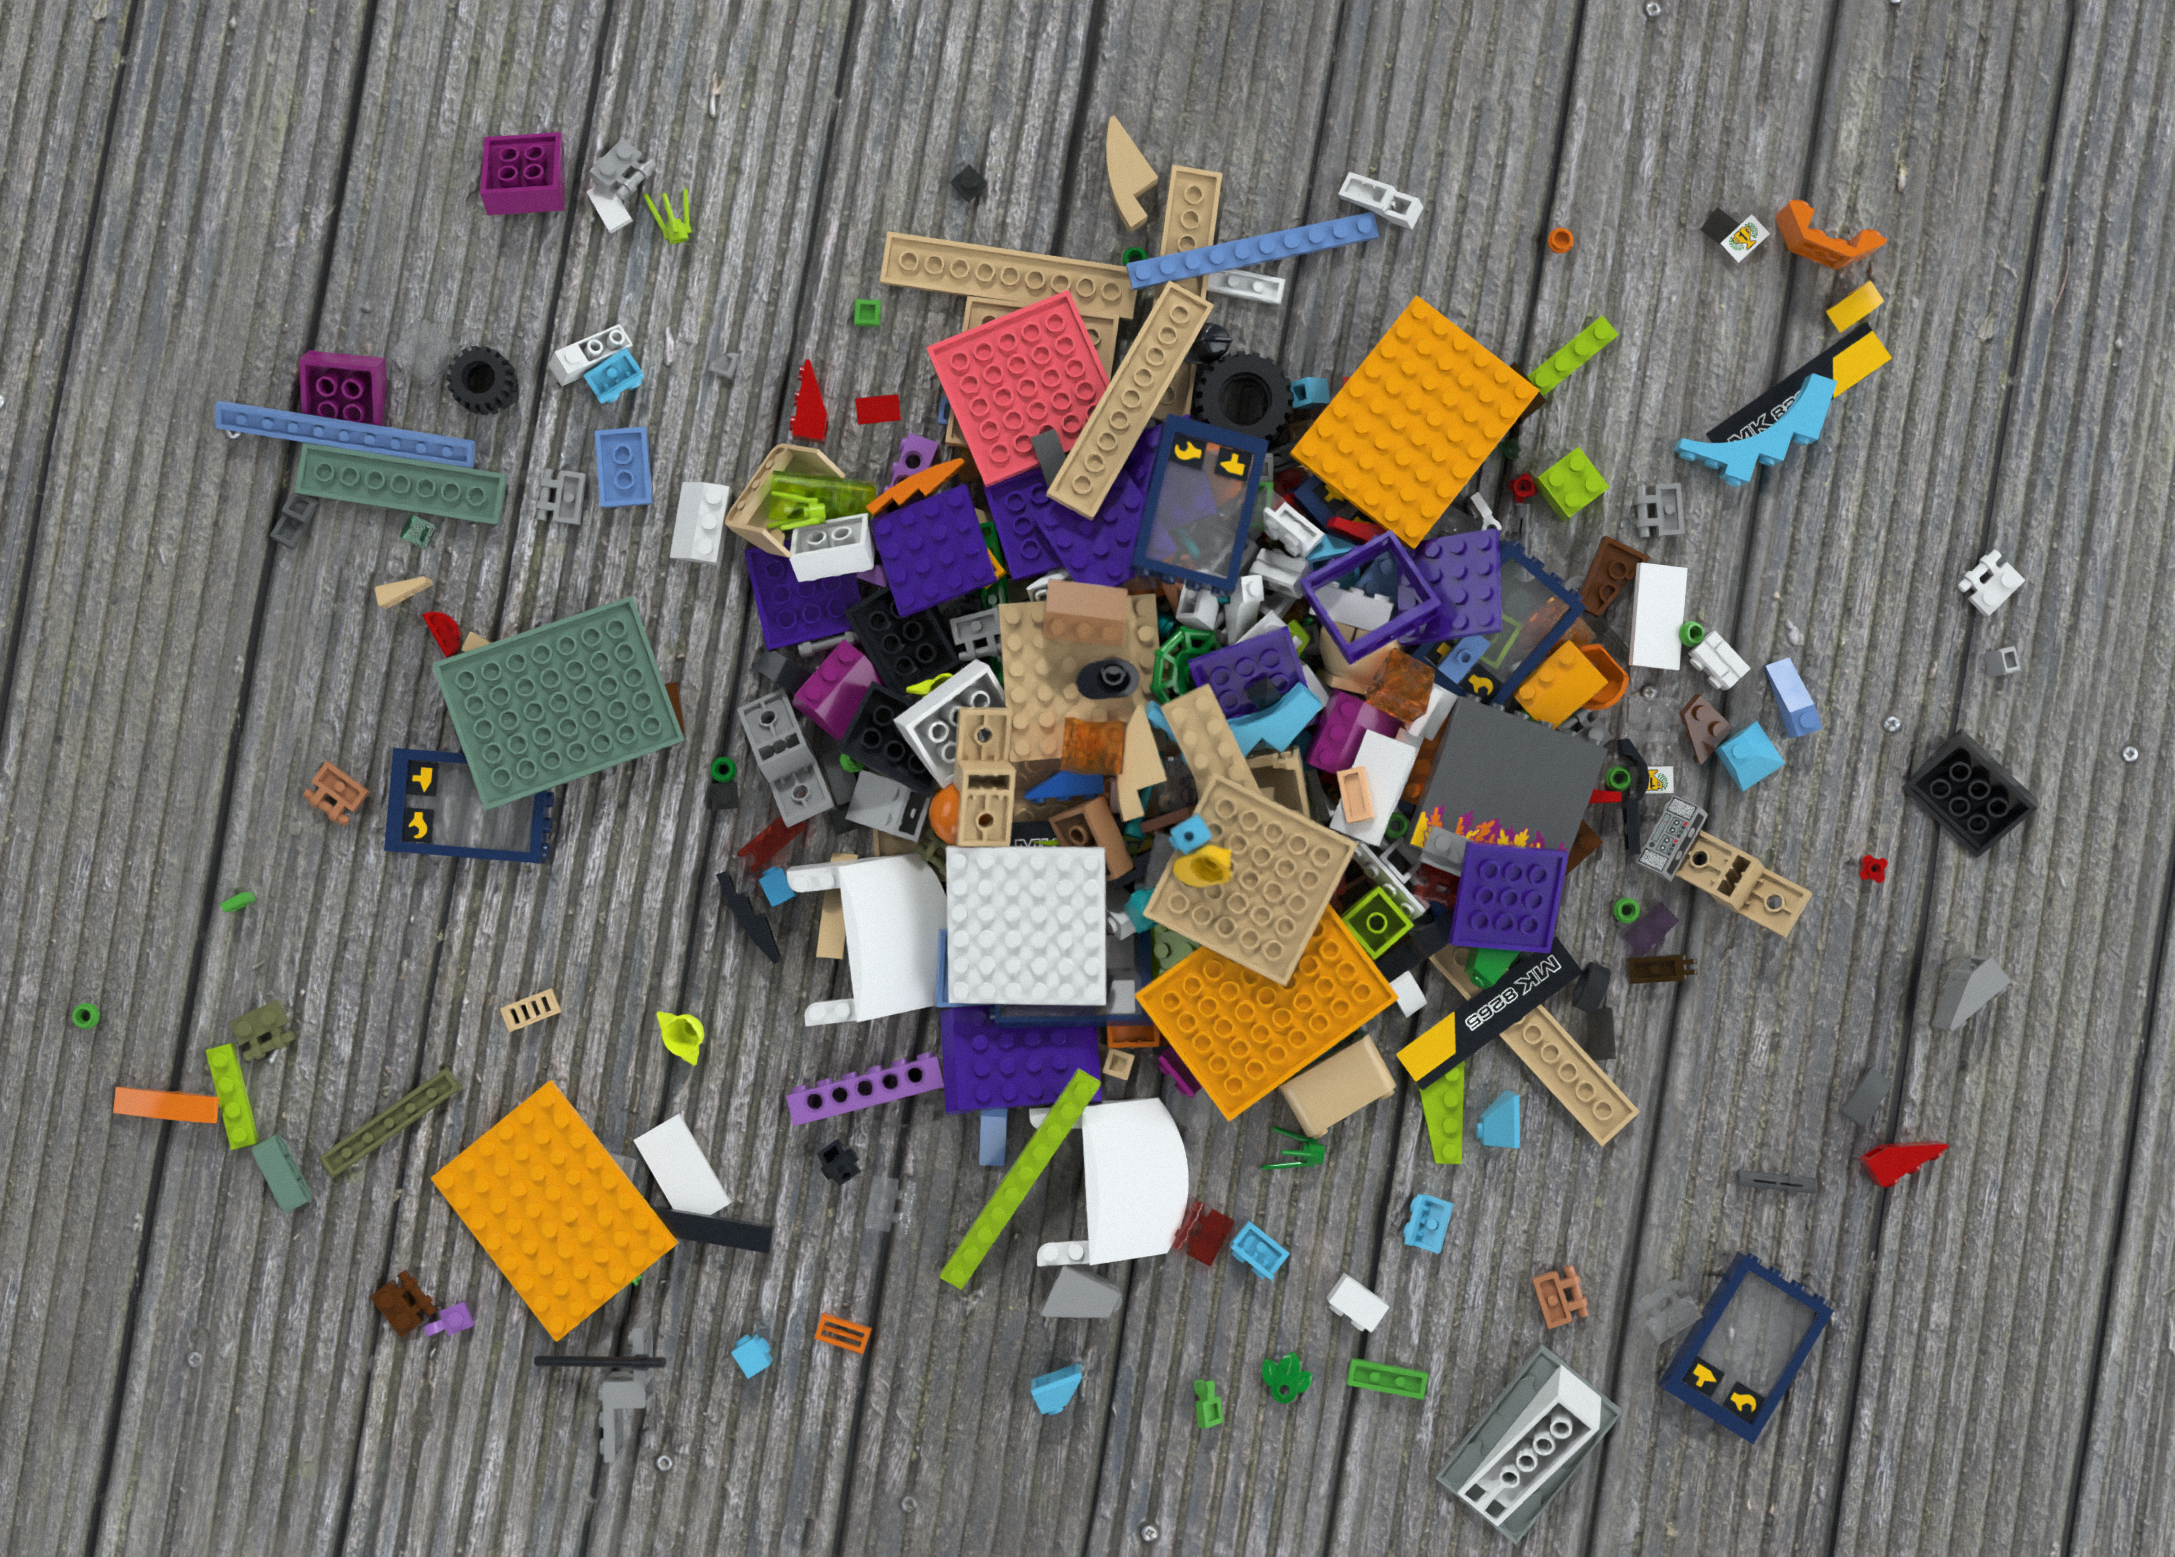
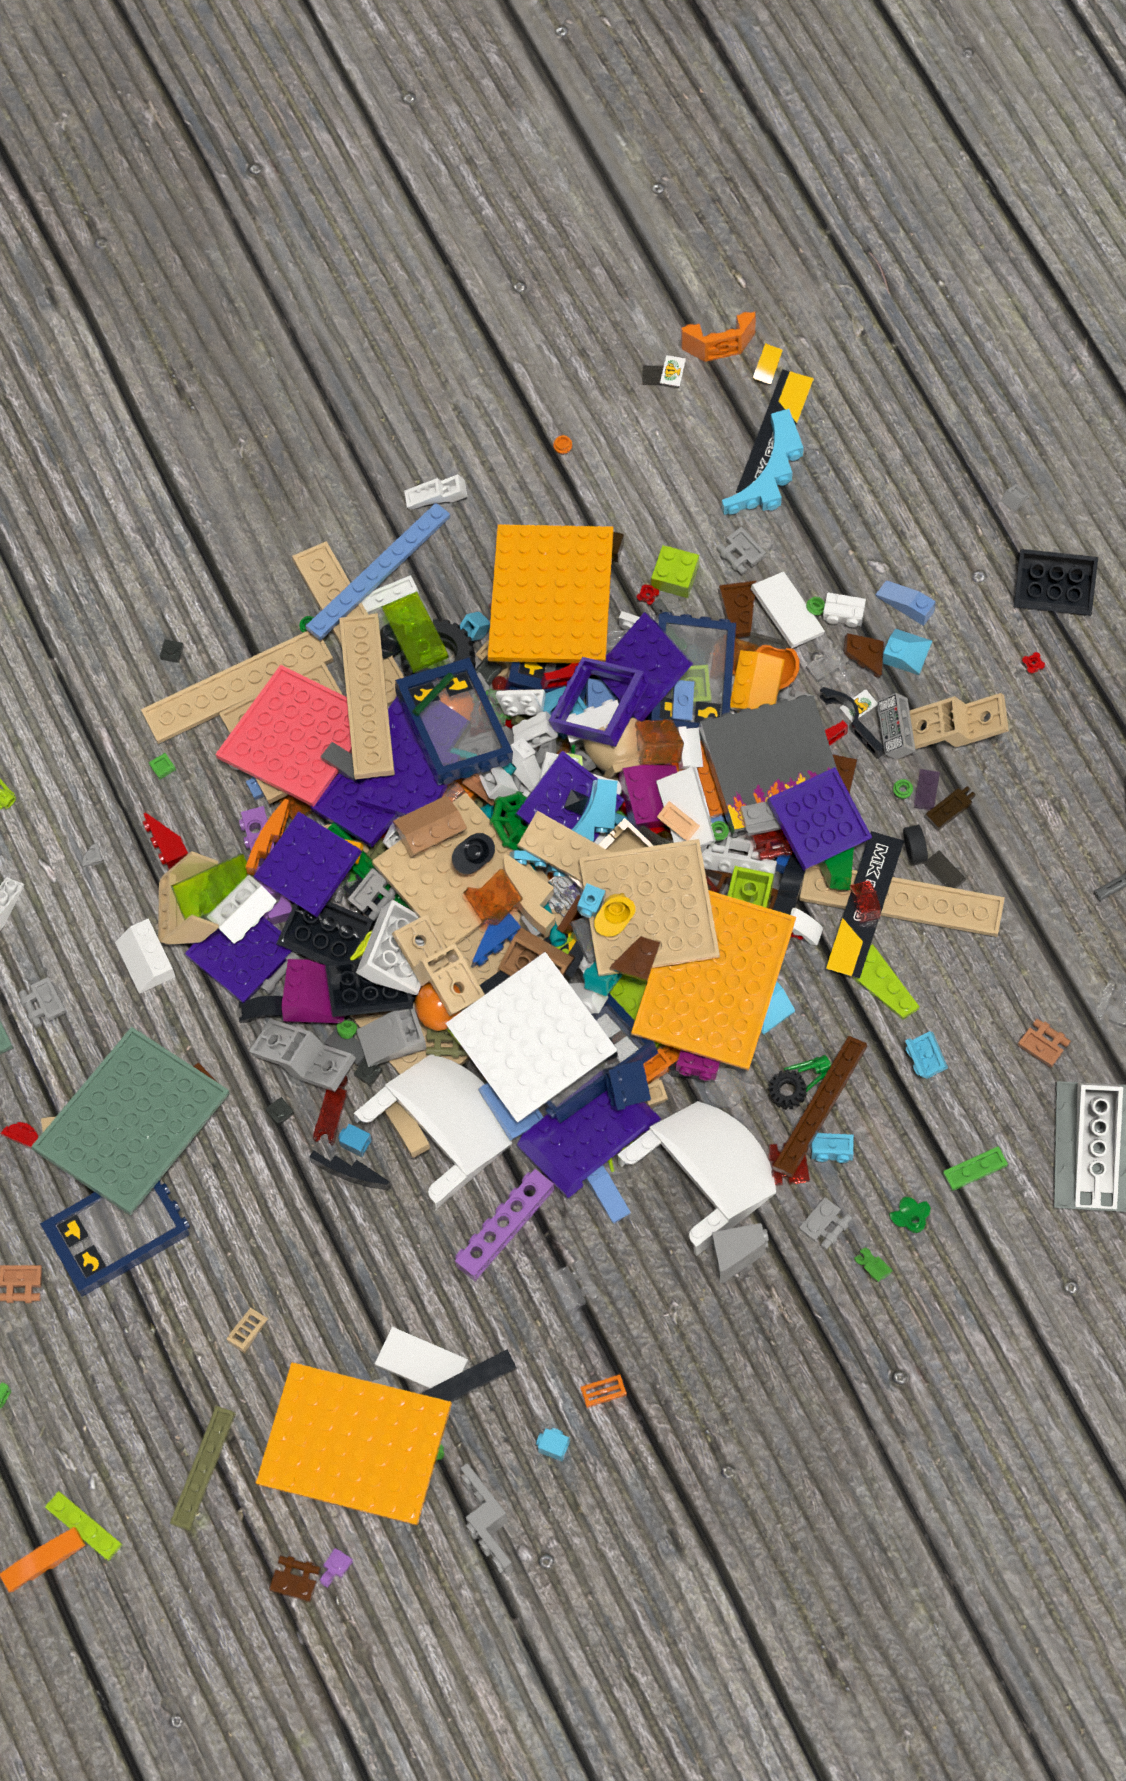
camera: 25 degrees left, 20 degrees down
olive plate [229,999,295,1061] -> none
sand green beam [252,1134,312,1213] -> none
black bar [534,1354,666,1371] -> none
medium azure bracket [582,347,644,404] -> none
medium blue plate [594,426,653,509] -> none
neon yellow piece [656,1011,705,1066] -> none
green plate [711,757,737,783] -> none
lime plant [766,491,826,531] -> none
black brick [817,1139,861,1186] -> none
red sticker [855,394,901,425] -> none
lime plate [940,1068,1101,1290] -> none
medium azure slope [1031,1362,1082,1415] -> none
tan slope [1106,115,1158,234] -> none
tan windscreen [1278,1031,1397,1139] -> none
white brick [1326,1273,1389,1333] -> none
medium azure slope [1475,1090,1520,1148] -> none
clear green plate [1500,436,1522,461] -> none
lime plate [1527,315,1619,396] -> none
bright green plate [1605,766,1632,792] -> none
white plate [1957,550,2025,617] -> none
none -> clear neon green tile [381,591,449,673]
none -> dark green bar [412,673,454,716]
none -> dark blue bracket [603,1060,651,1110]
none -> reddish brown wing [610,936,660,982]
none -> black tyre [769,1069,807,1110]
none -> reddish brown plate [773,1036,867,1177]
none -> light grey plate [799,1197,852,1250]
none -> clear red slope [850,880,881,923]

